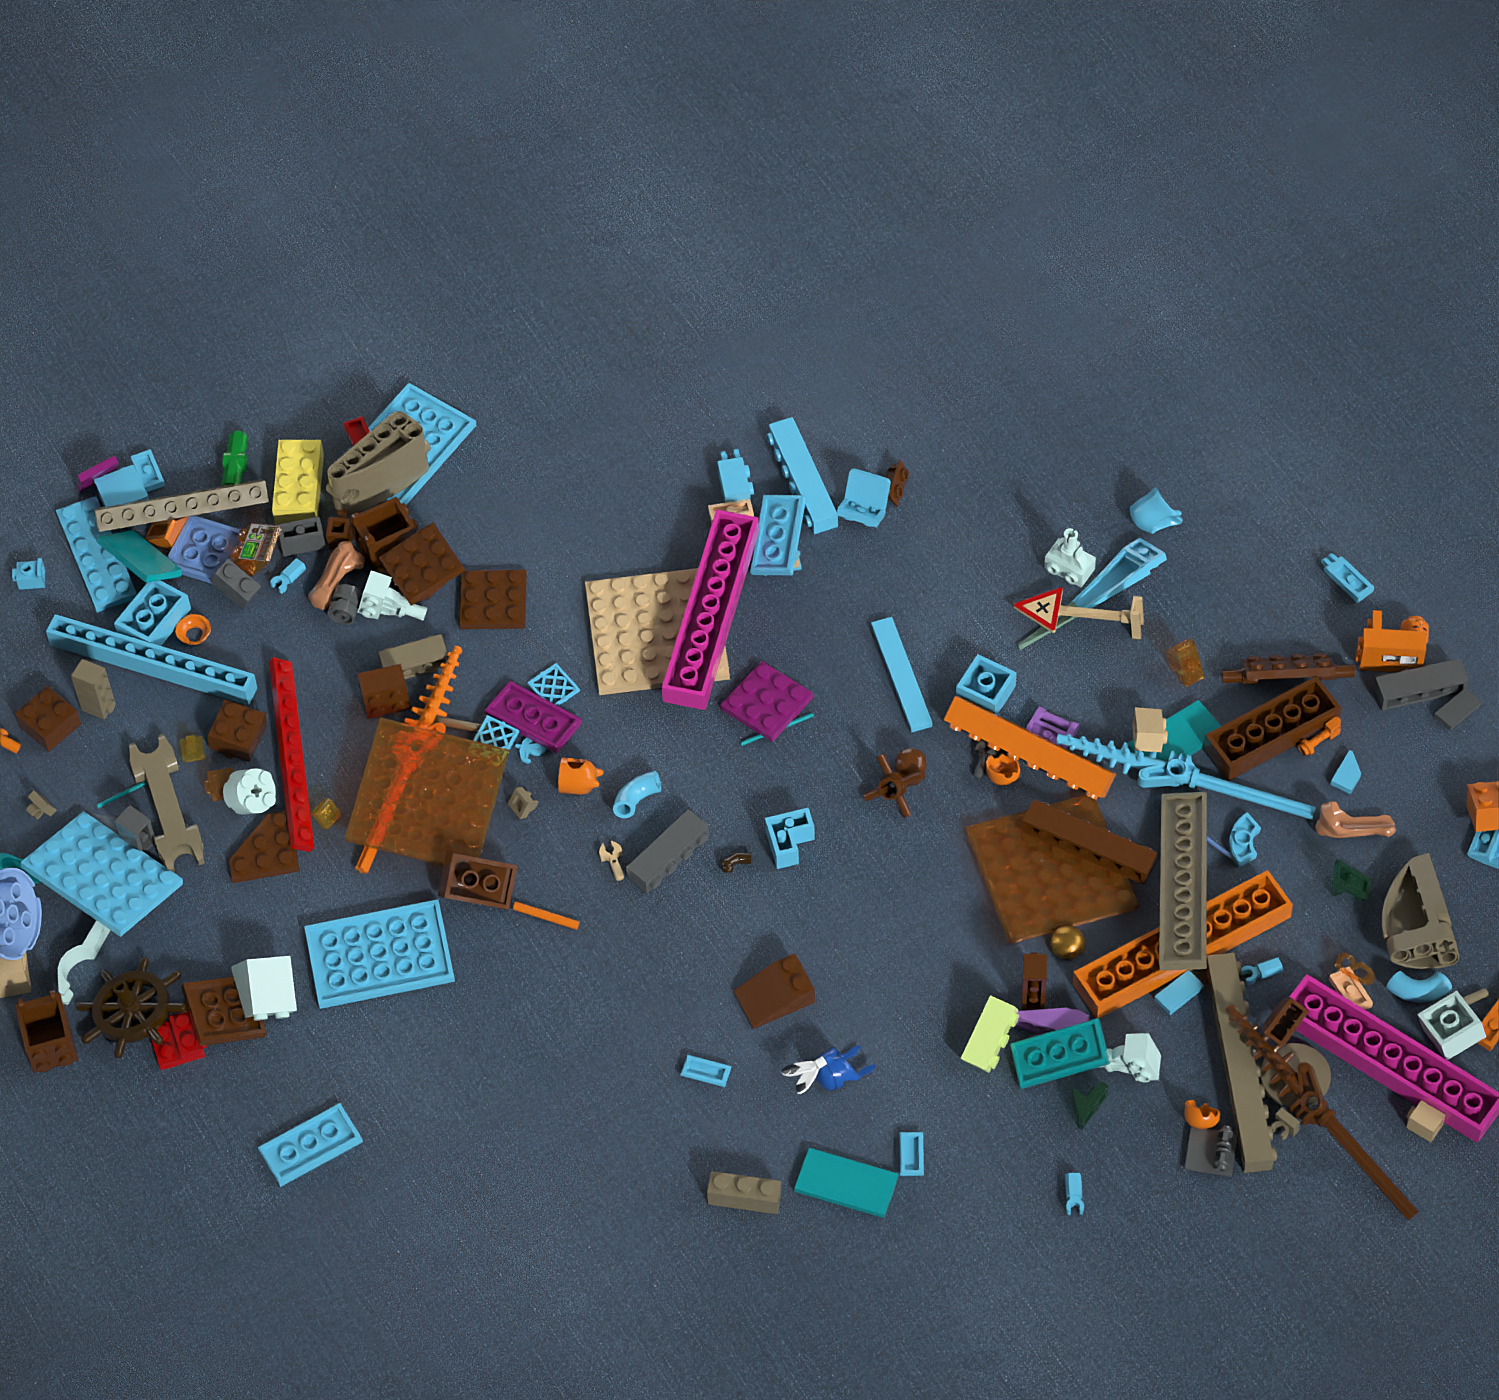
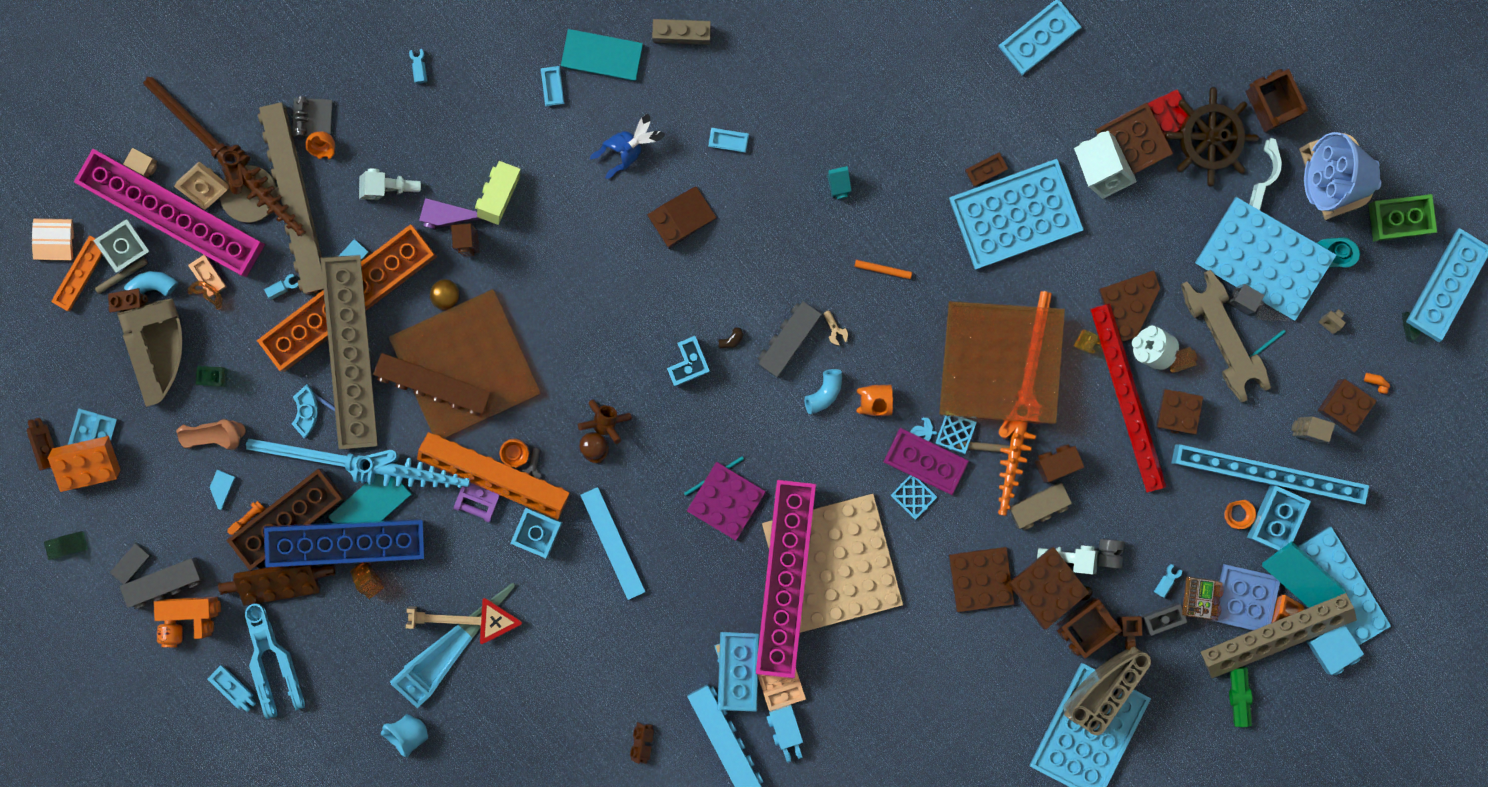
camera: 170 degrees right, 30 degrees up
medium azure brick [12,558,45,590] -> none
magenta tile [76,456,119,493] -> none
medium azure plate [131,449,165,492] -> none
clear yellow tile [180,735,205,763] -> none
dark grey brick [210,558,261,609] -> none
light yellow brick [272,440,324,524] -> none
nougat hair [308,541,366,610] -> none
red tile [343,416,370,452] -> none
reddish brown slope [438,851,518,910] -> none
dark tan tile [508,787,538,819] -> none
medium azure bracket [837,468,891,527] -> none
teal tile [1010,1018,1110,1089] -> none
light aqua brick [1044,528,1096,588] -> none
clear green slope [1072,1081,1109,1130] -> none
tan brick [1132,707,1168,752] -> none
reddish brown torso [1262,997,1309,1047] -> none
dark tan tile [1271,1108,1300,1140] -> none
none -> reddish brown hinge [108,288,148,313]
none -> tan tile [174,162,229,210]
none -> medium azure piece [245,603,305,719]
none -> blue brick [264,519,424,567]
none -> teal slope [827,166,851,200]
none -> reddish brown plate [965,152,1008,187]

